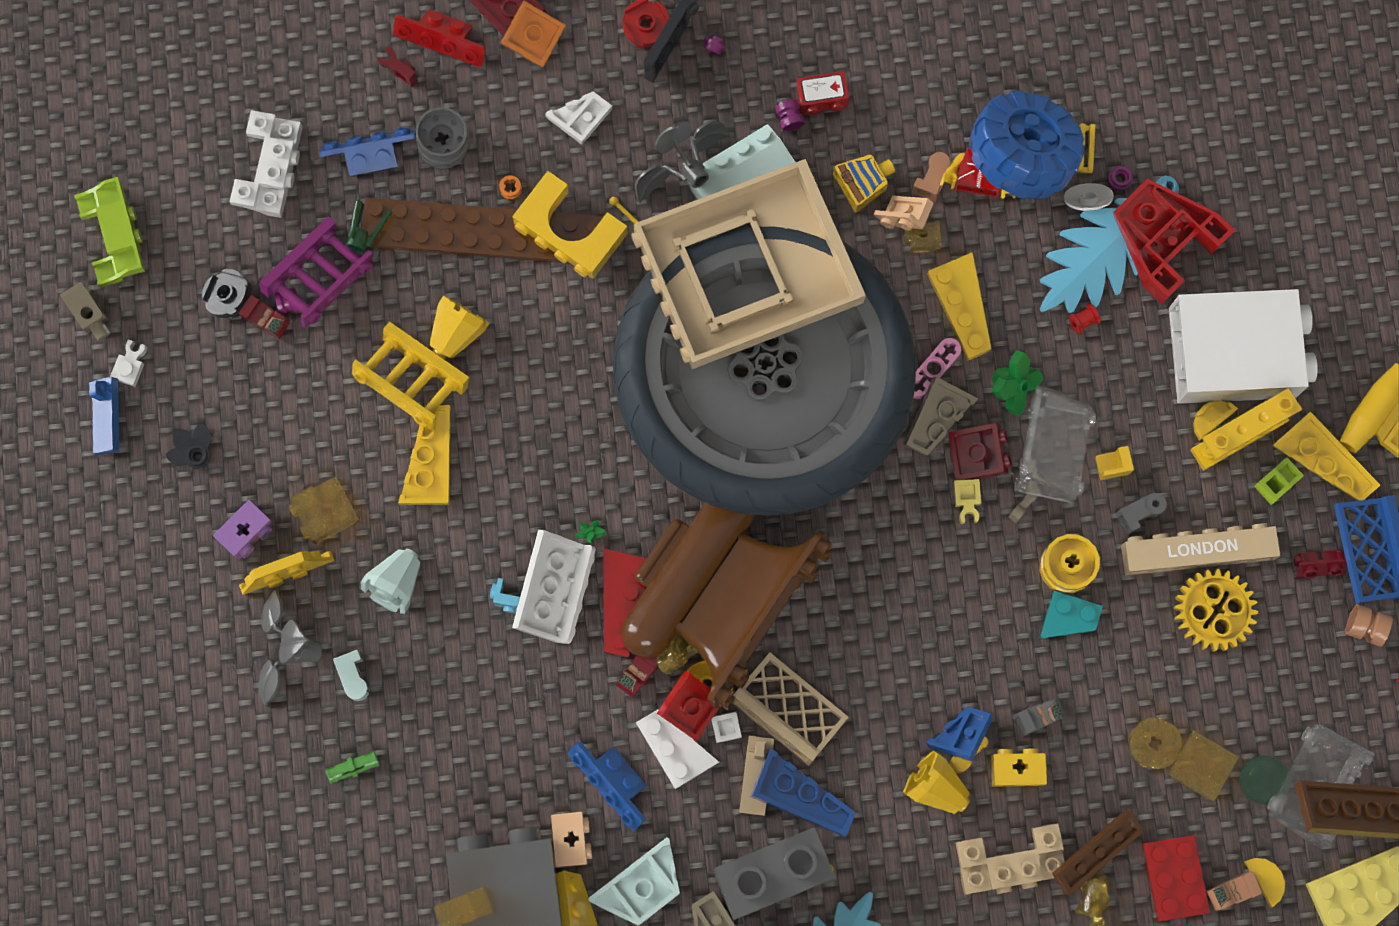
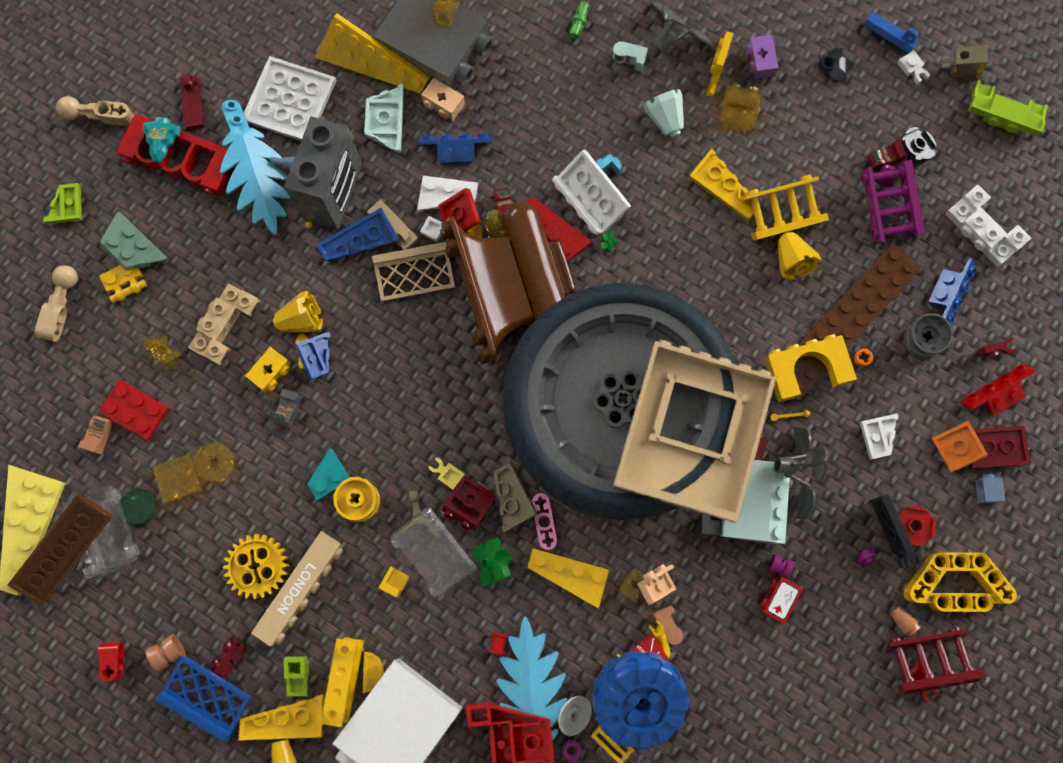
camera: 130 degrees right, 0 degrees up
dark green plant [346,200,392,252] -> none
torso [833,155,895,213] -> none
reddish brown plate [1052,810,1144,895] -> none
dark grey leg [1116,493,1167,536] -> none
yellow tile [1244,858,1285,907] -> none

